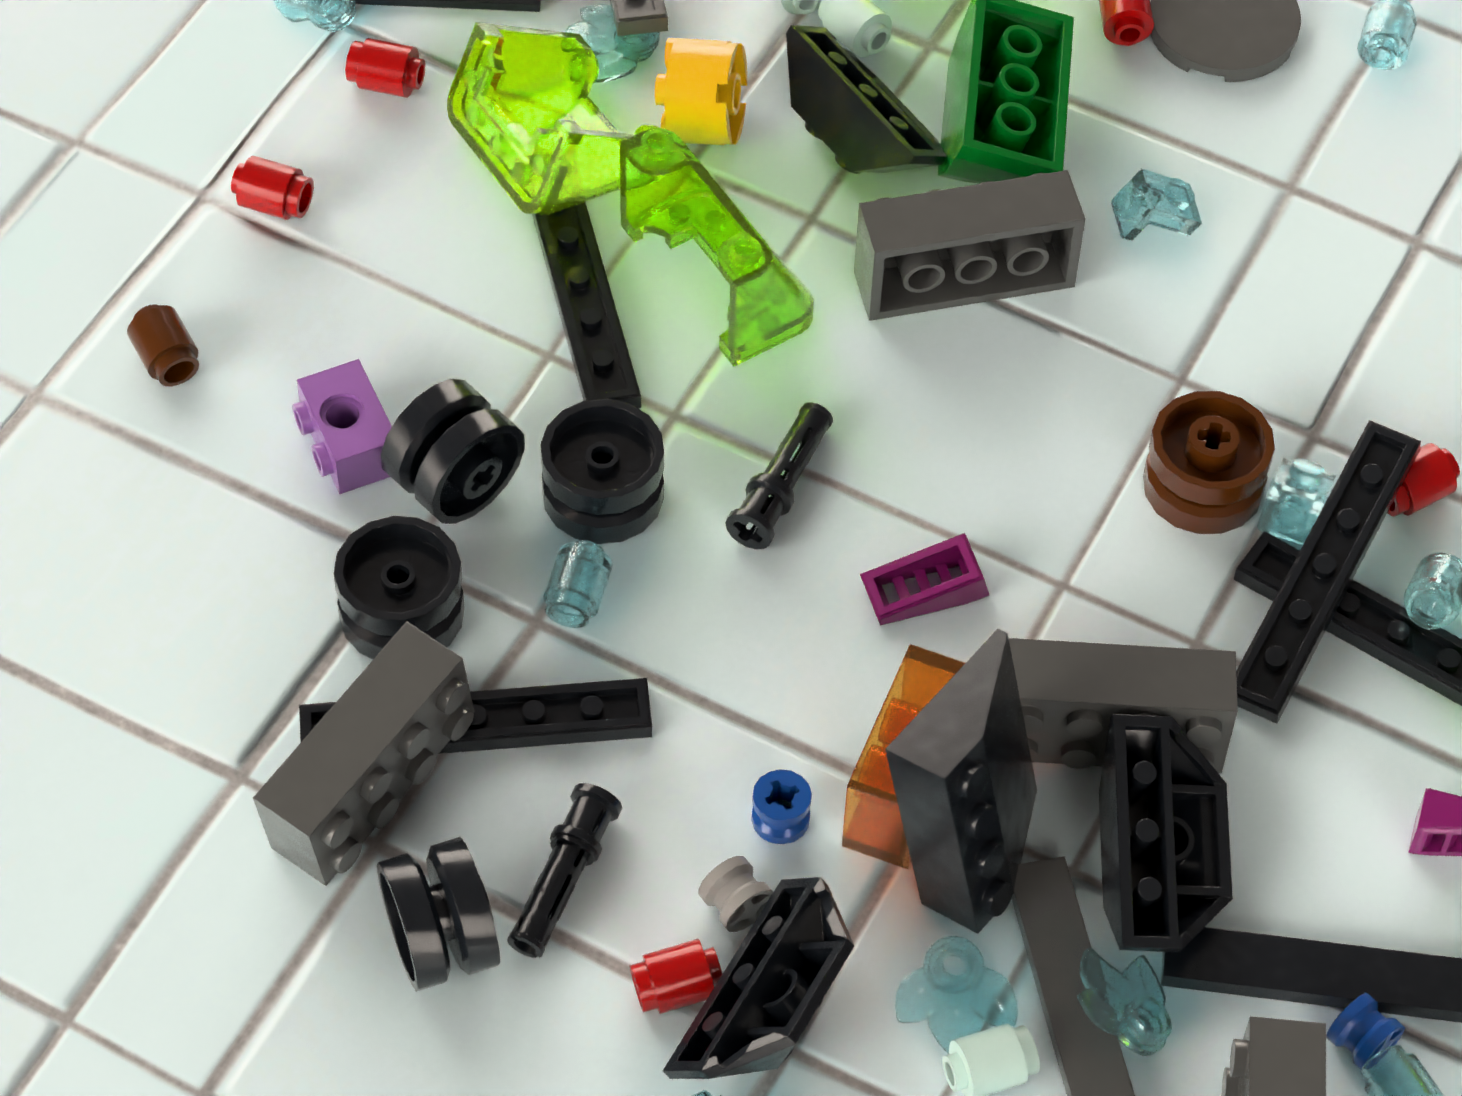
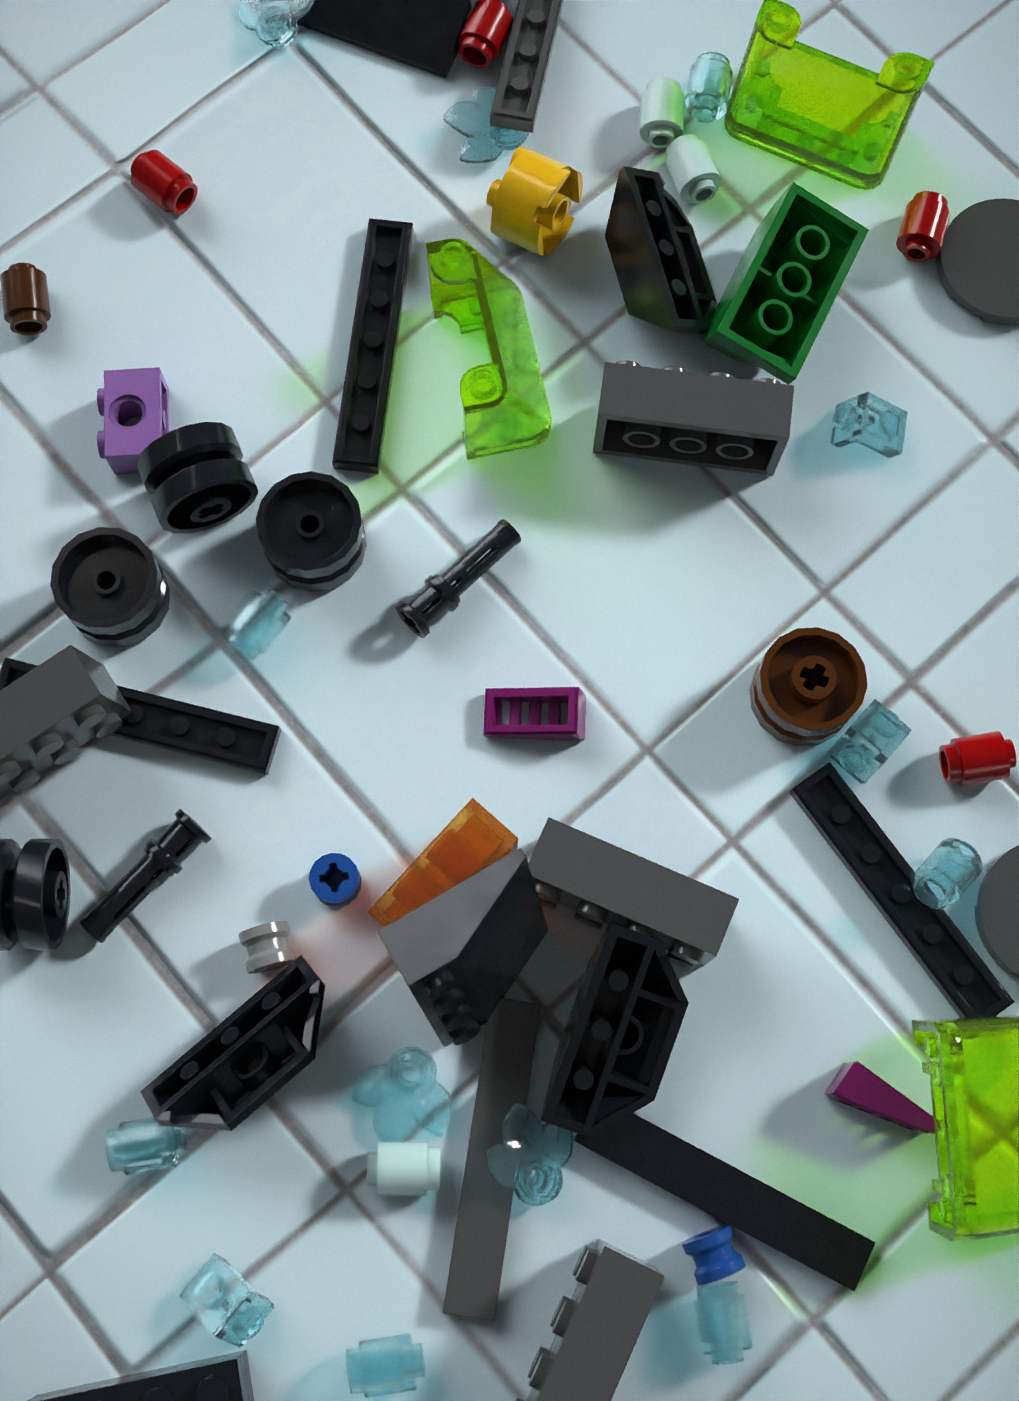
camera: 20 degrees right, 20 degrees up
red brick [345,38,426,98] -> none
clear neon green windscreen [447,22,674,215] -> none
red brick [629,939,722,1014] -> none
black tile [1236,420,1421,724] -> none

